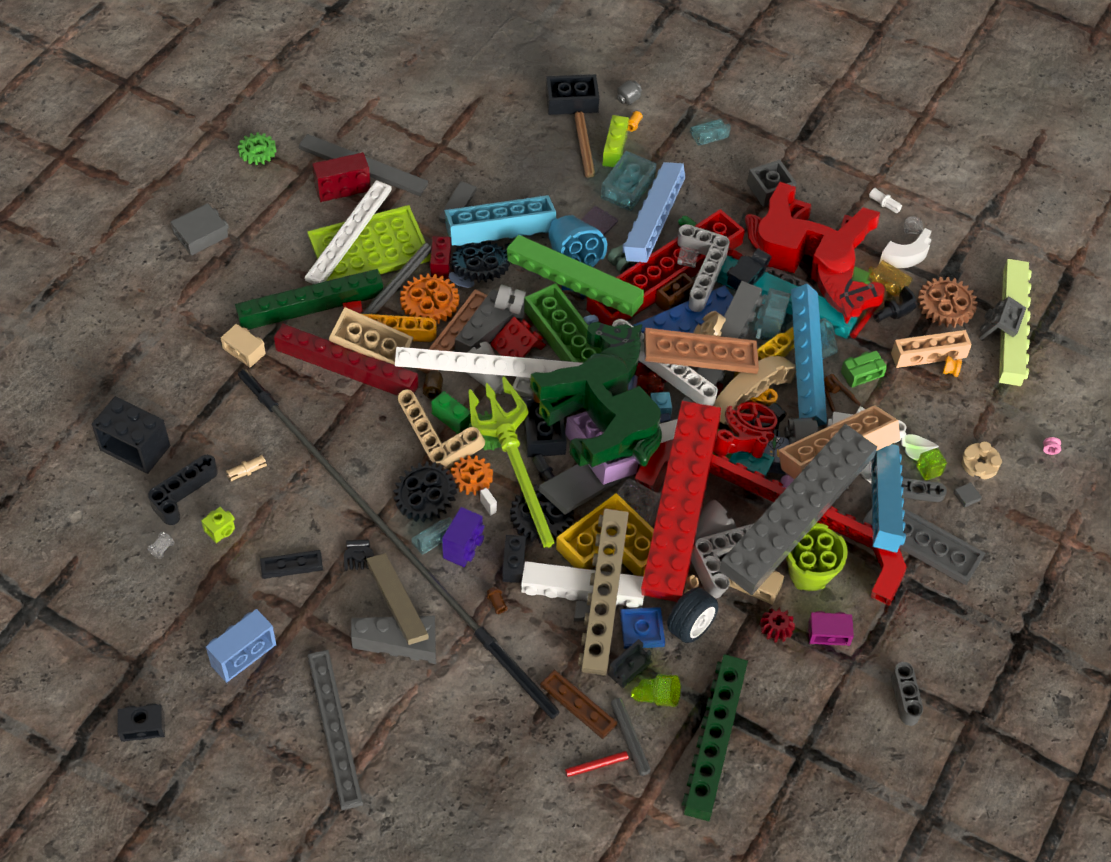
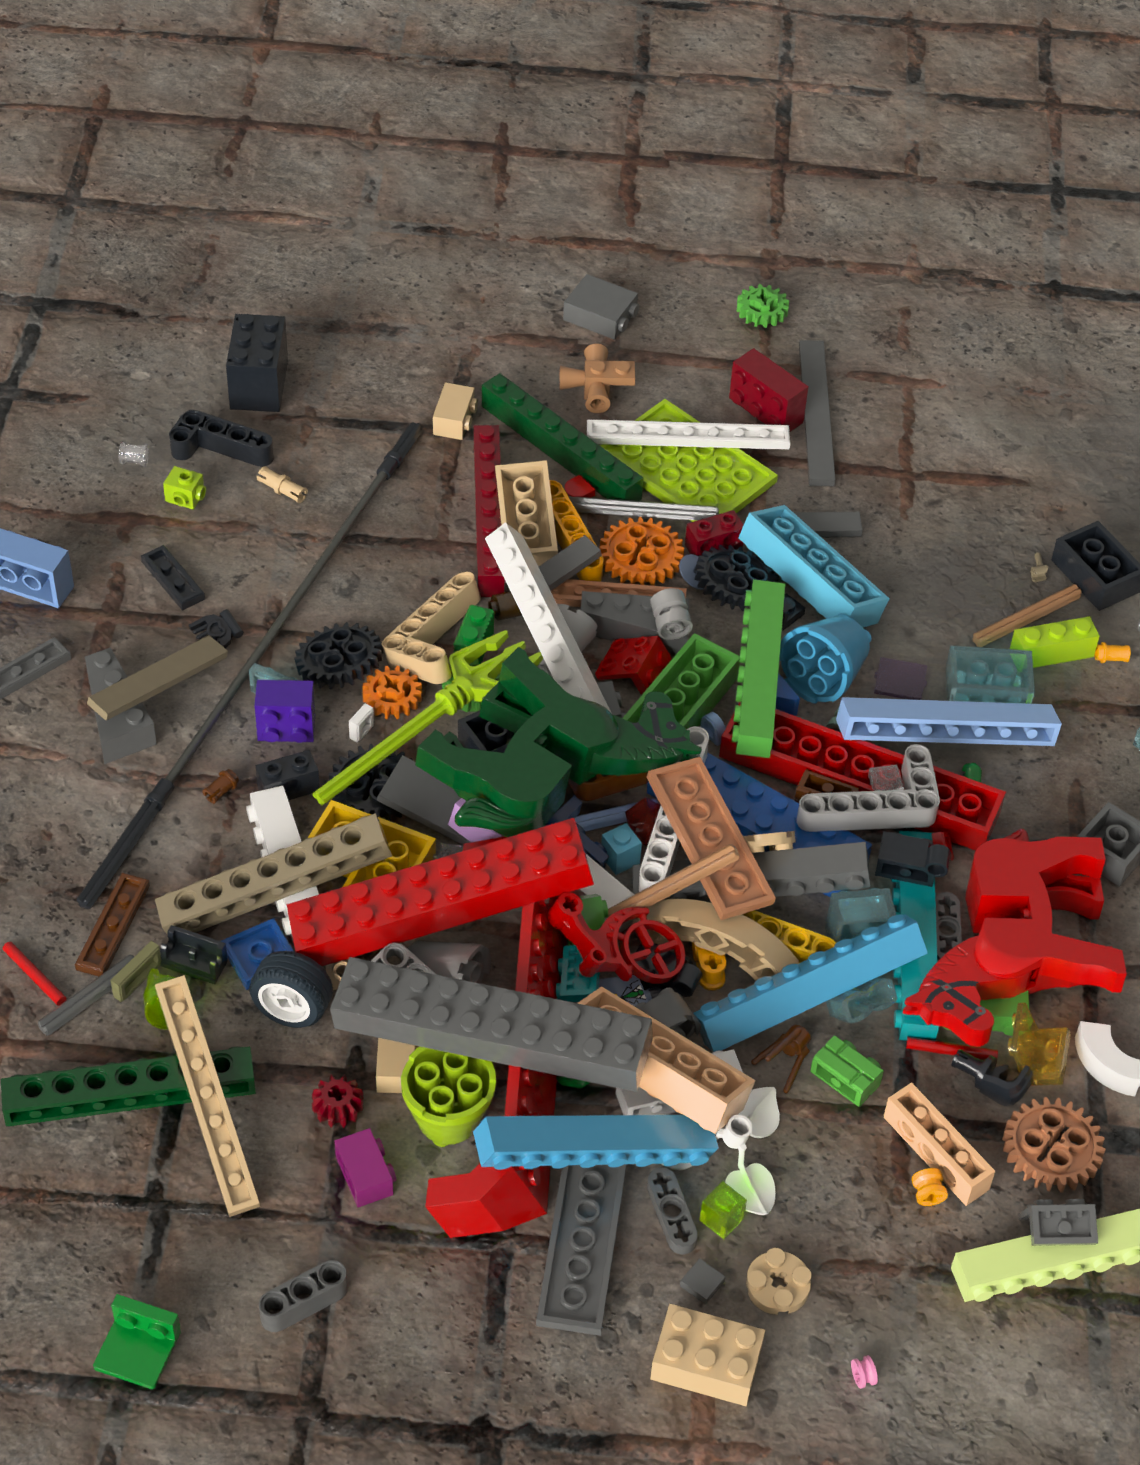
camera: 65 degrees right, 5 degrees down
none -> green bracket [93,1294,181,1389]
none -> olive tile [110,941,161,1002]
none -> tan plate [155,975,260,1217]
none -> dark grey tile [539,535,602,591]
none -> medium nougat brick [559,344,635,413]
none -> medium nougat axle [608,844,740,917]
none -> tan brick [650,1304,765,1406]
none -> dark tan hand [1030,552,1048,582]

